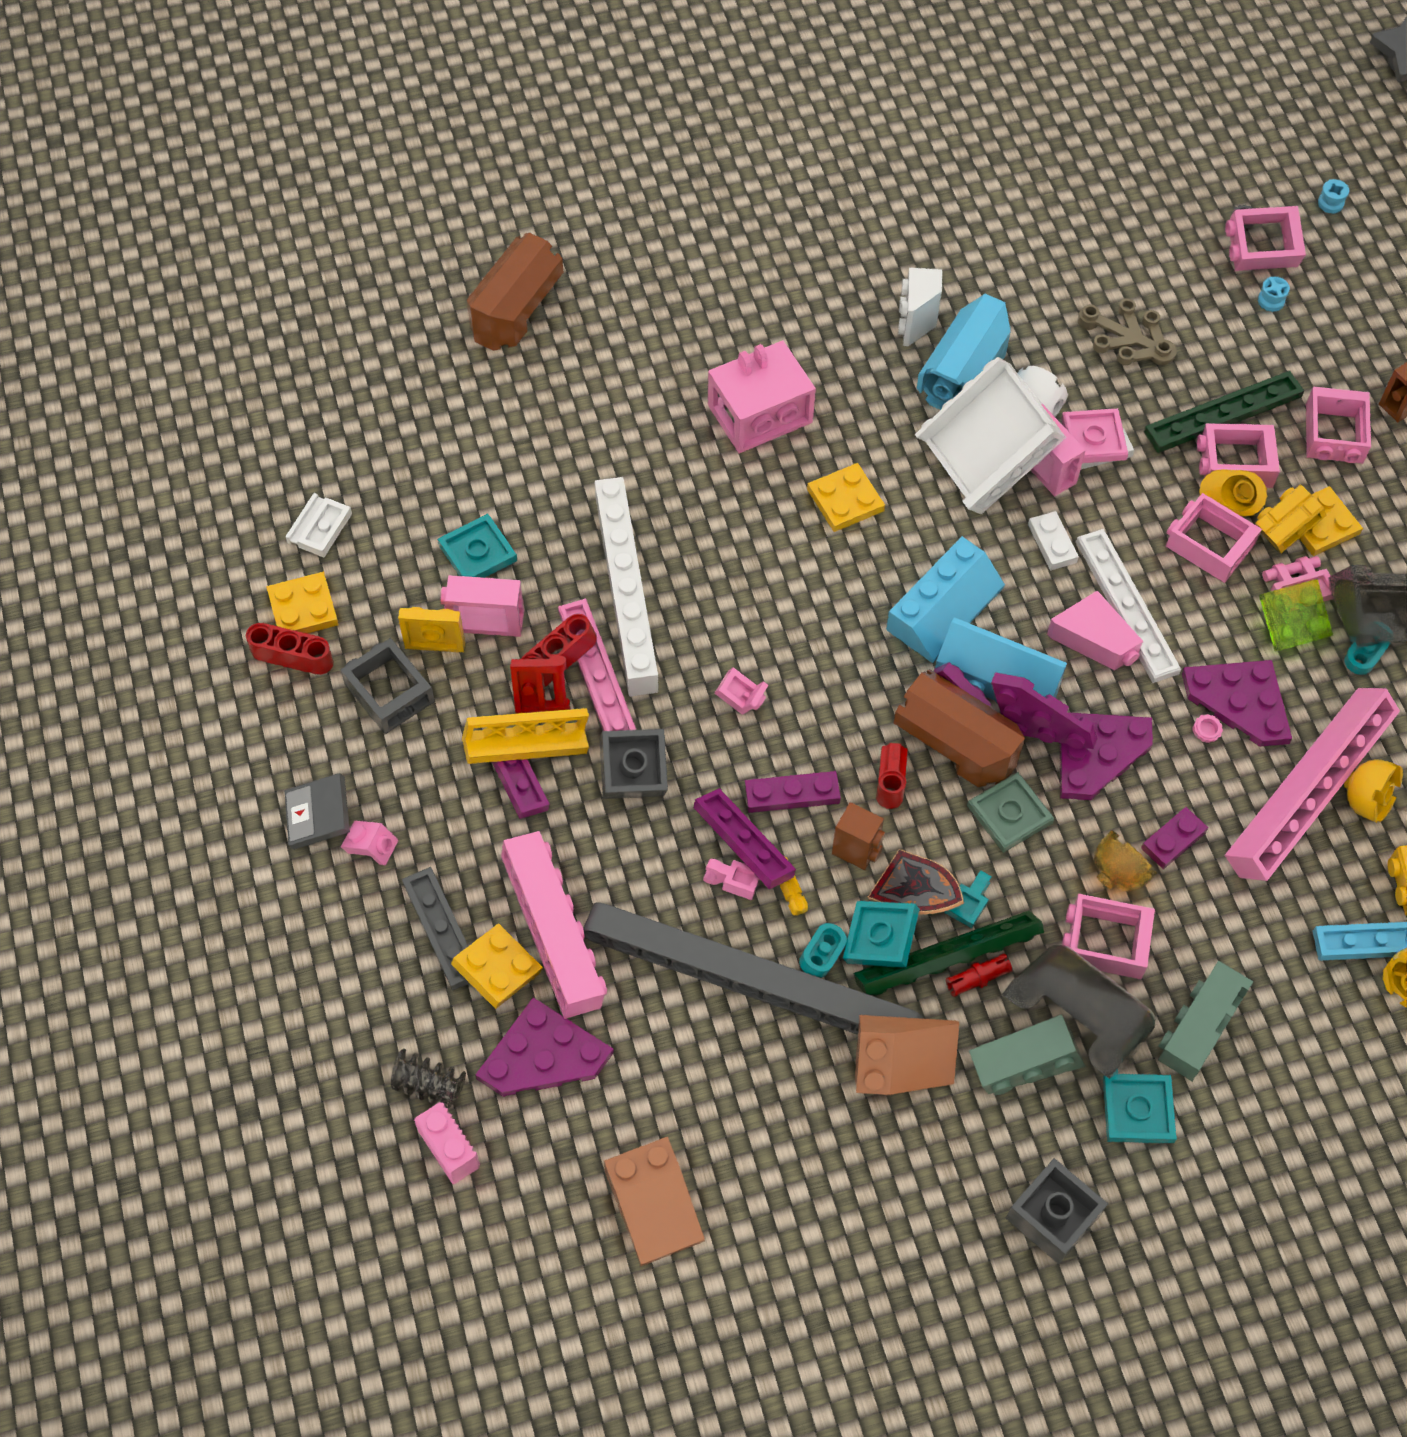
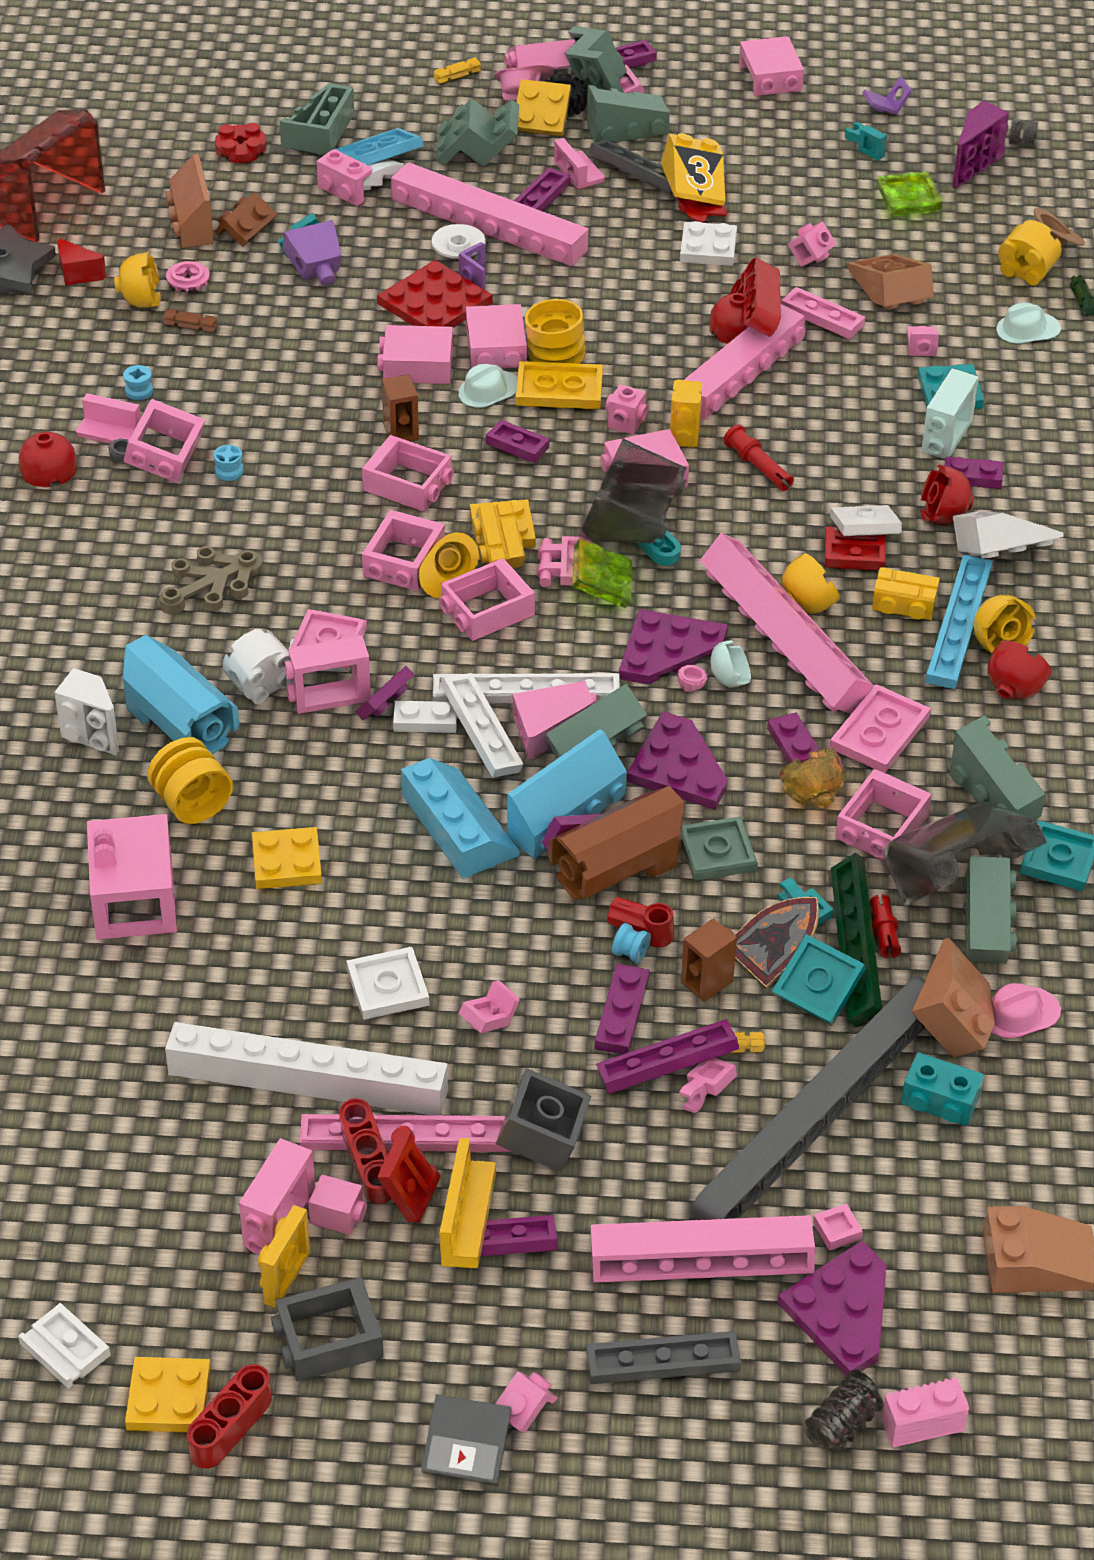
camera: 70 degrees left, 15 degrees down
teal plate [437,514,518,578] -> none
yellow plate [451,923,543,1009] -> none
teal plate [799,923,847,978] -> none
white panel [915,357,1066,514] -> none
magenta plate [991,672,1097,749] -> none
dark green plate [1144,371,1304,453] -> none
none -> red cylinder [19,432,77,488]
none -> bright pink panel [76,393,141,444]
none -> yellow wheel [147,737,233,824]
none -> bright pink brick [308,1174,367,1235]
none -> white plate [346,947,429,1020]
none -> magenta plate [354,666,414,721]
none -> white plate [441,673,523,778]
none -> sand green wedge [545,684,647,759]
none -> medium azure wheel [612,923,651,964]
none -> light aqua hair [710,640,751,688]
none -> bright pink plate [813,1203,863,1251]
none -> bright pink plate [829,684,931,773]
none -> teal brick [901,1052,984,1126]
none -> red cylinder [987,640,1052,699]
none -> bright pink piece [991,983,1061,1039]

